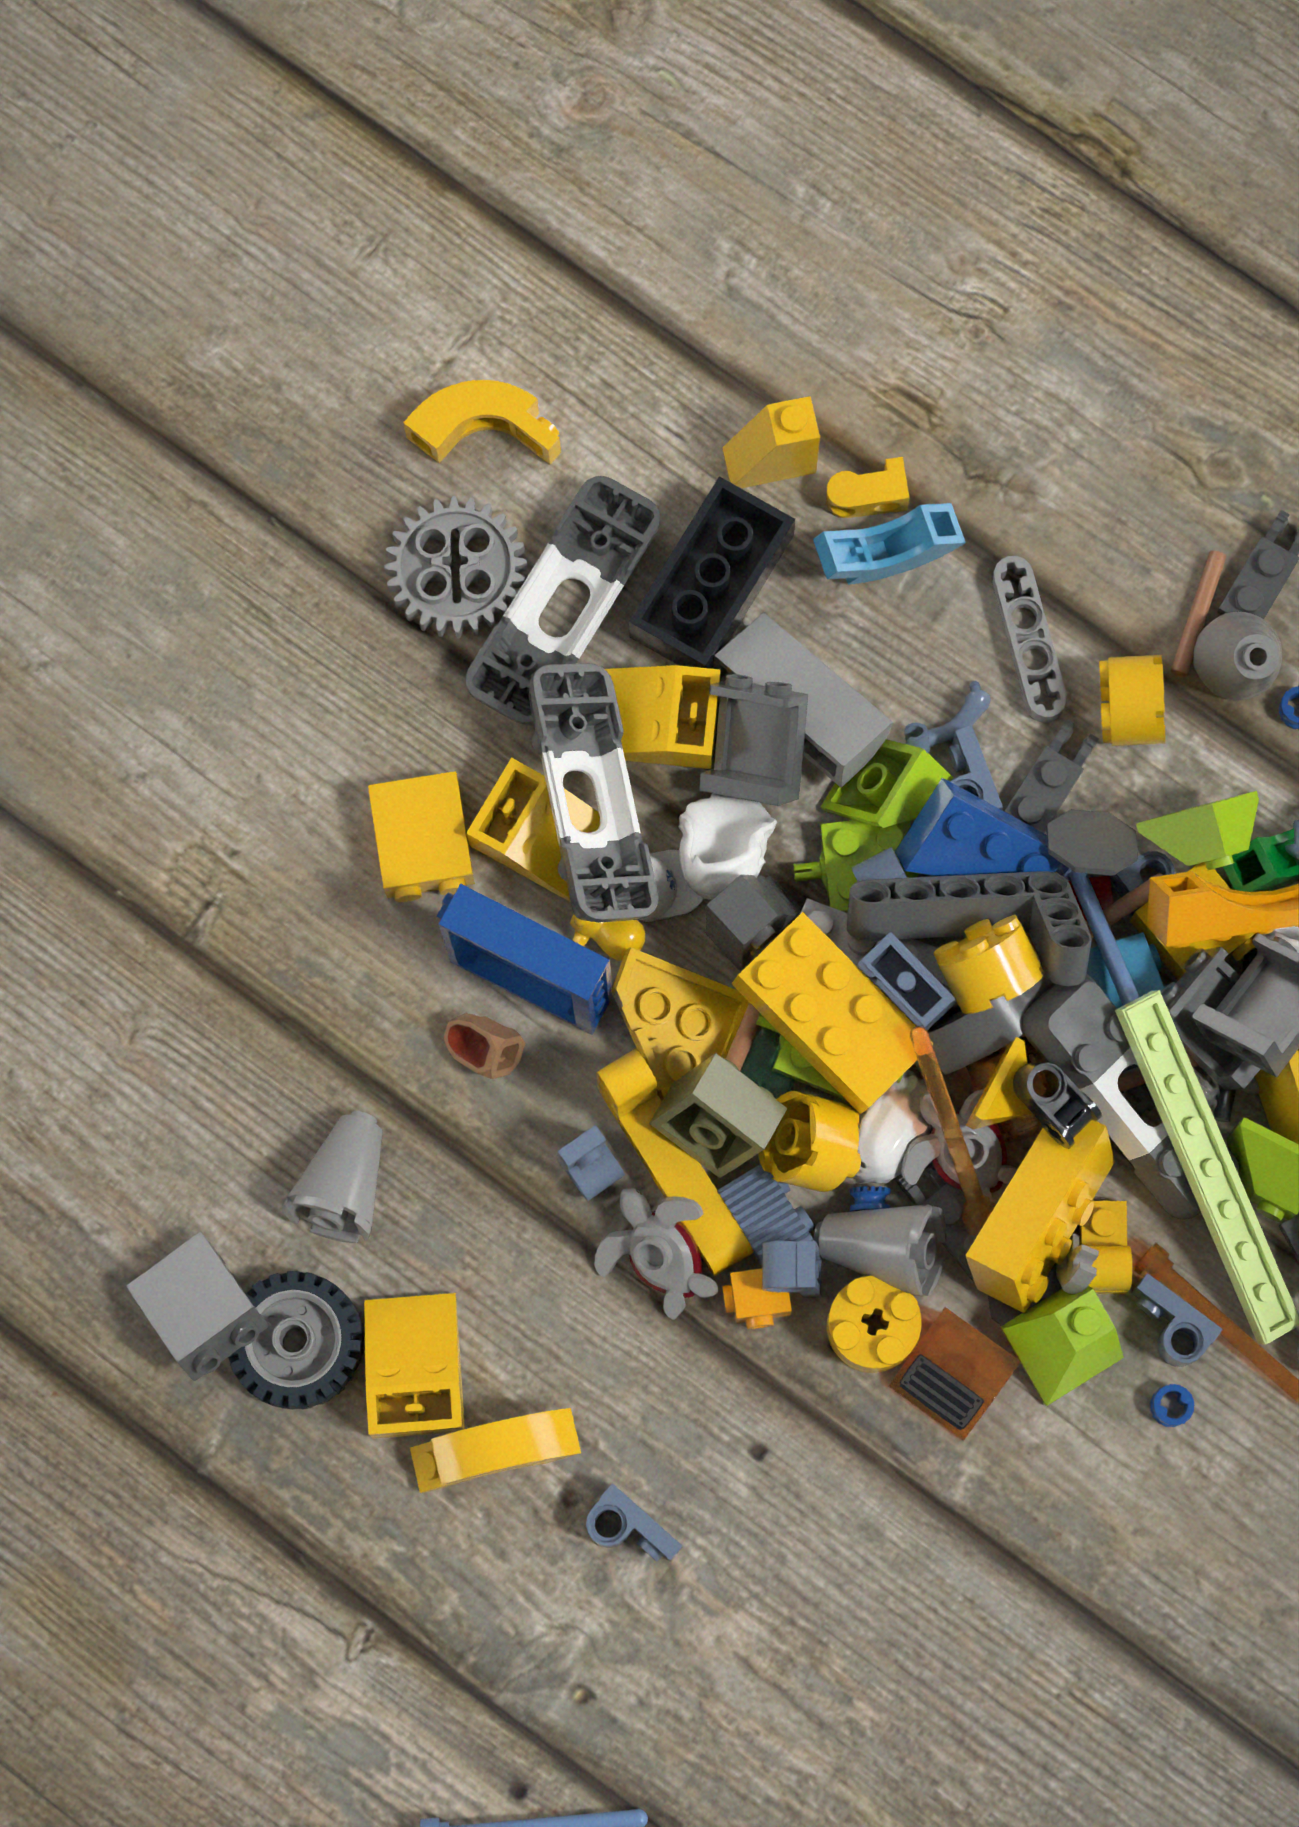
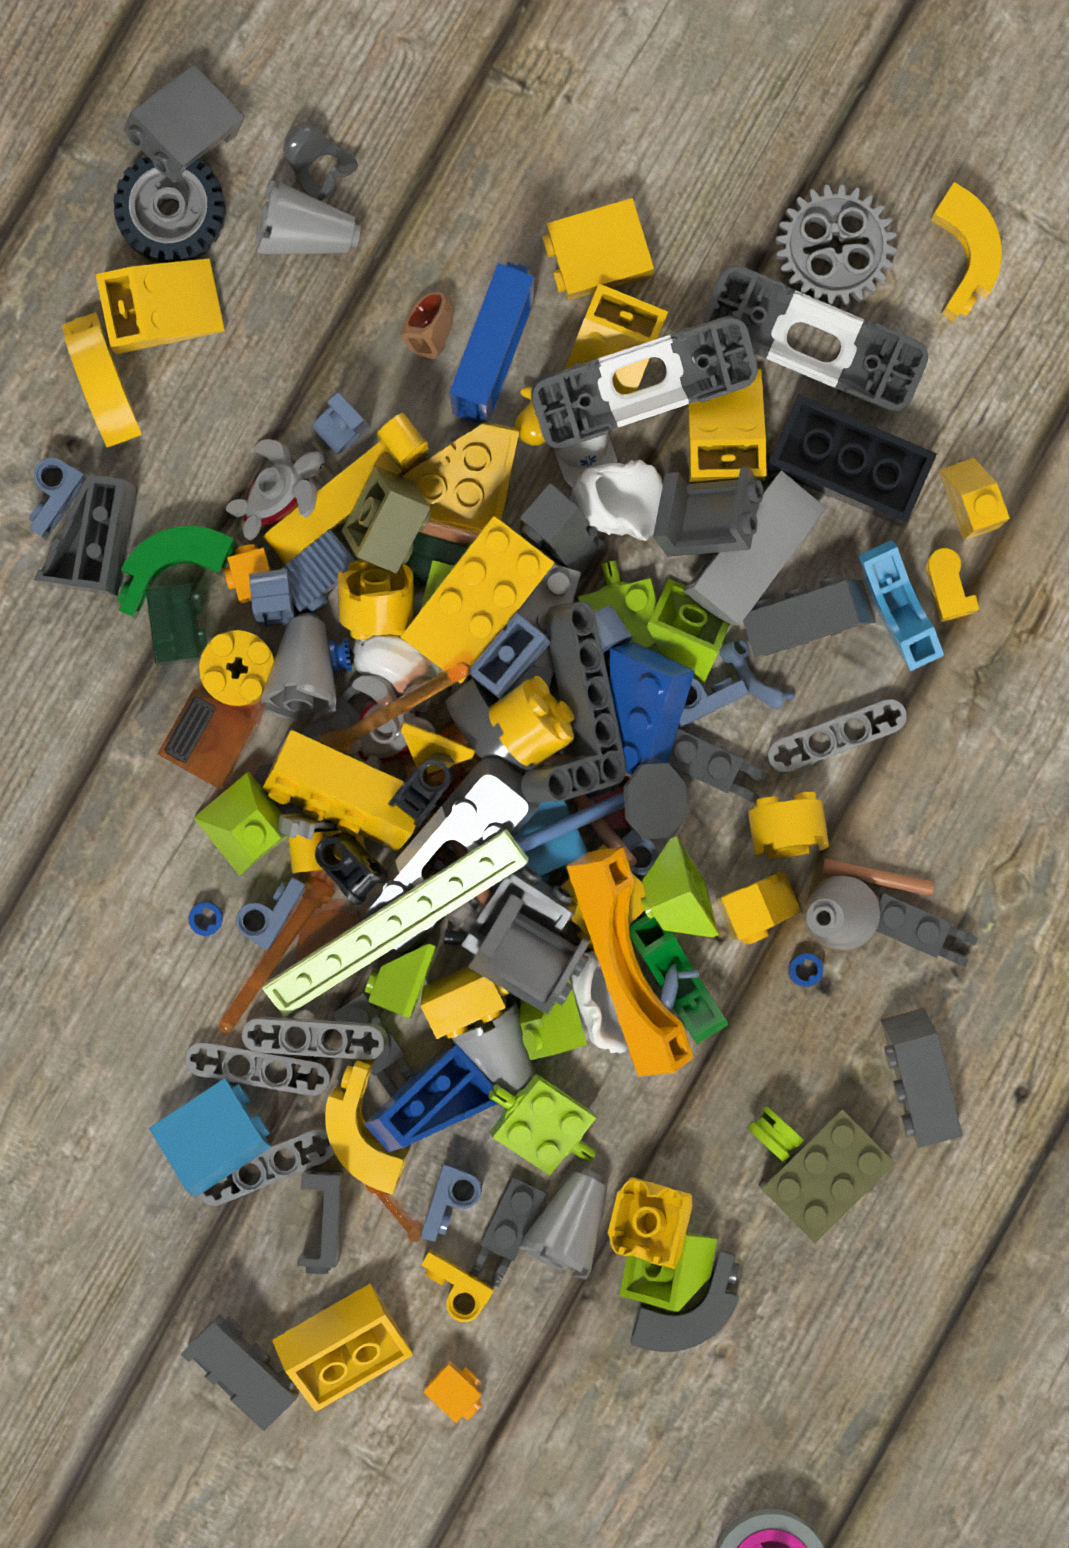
camera: 80 degrees right, 10 degrees up
none -> dark grey wedge [33,474,137,596]
none -> green arch [117,526,237,619]
none -> clear green brick [145,583,208,666]
none -> dark grey piece [283,124,358,201]
none -> clear orange tile [296,910,360,961]
none -> black piece [315,832,388,905]
none -> yellow wedge [716,871,802,945]
none -> dark grey wedge [743,575,876,657]

